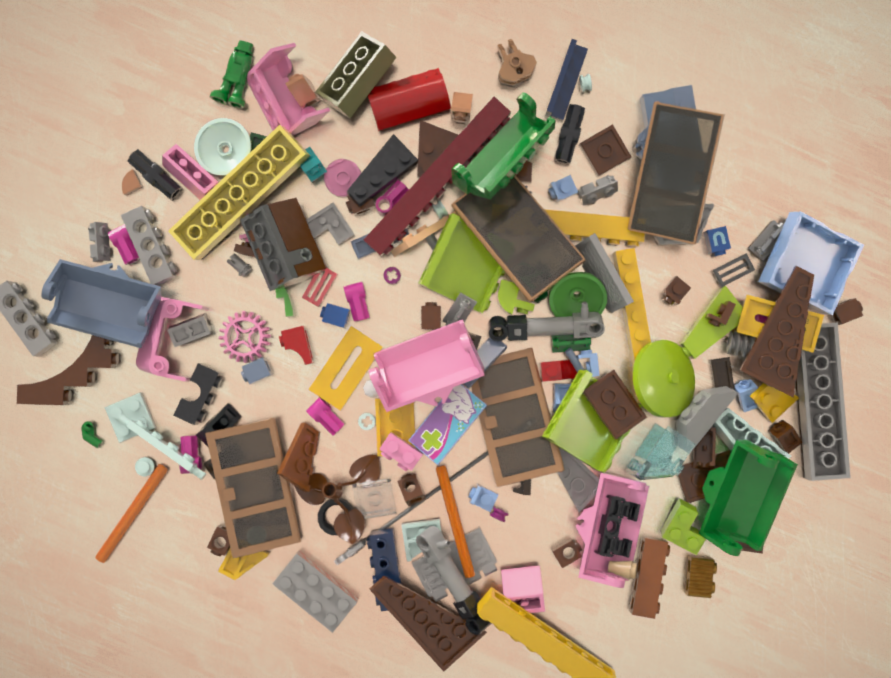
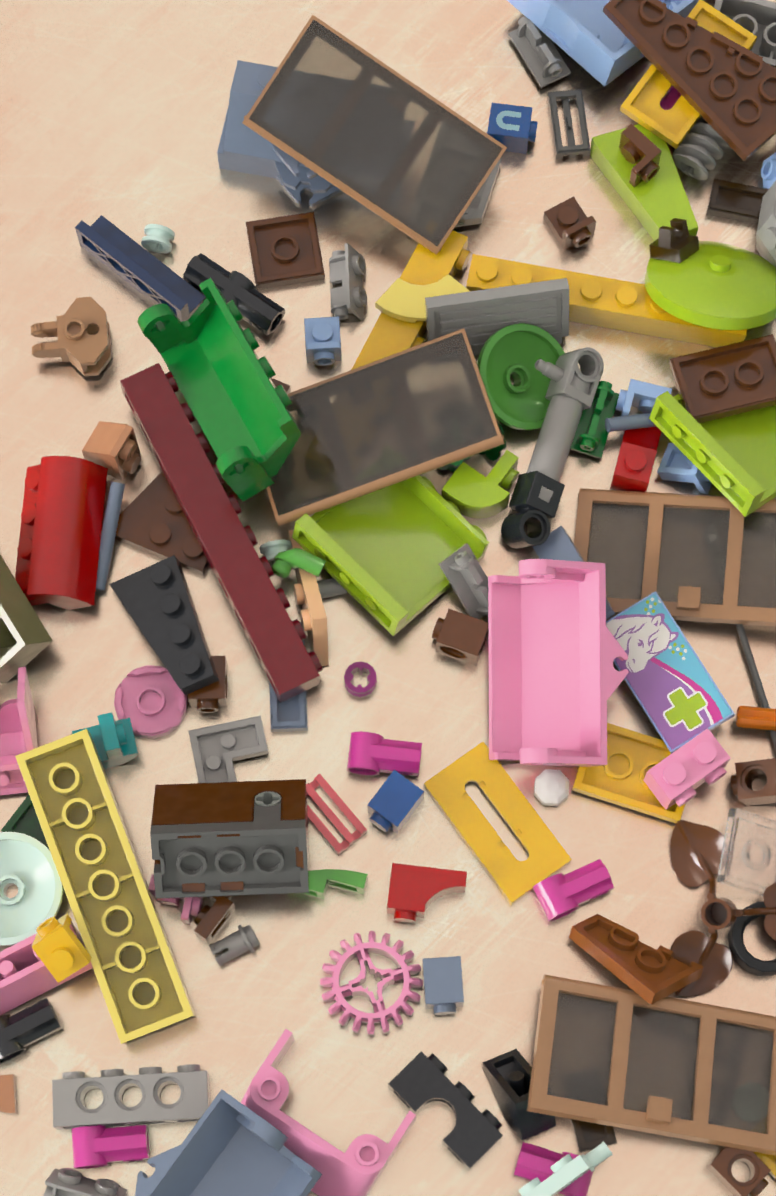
camera: 70 degrees left, 15 degrees down
light grey hinge [167,313,211,347] -> none
light aqua bush [358,413,376,430] -> none
dark pink piece [375,180,409,216] -> none
none -> yellow bracket [31,914,92,983]
none -> sand blue bar [96,481,125,590]
none -> bright green arm [271,548,326,578]
none -> light yellow tile [375,274,470,323]
none -> dark brown tile [649,218,699,263]

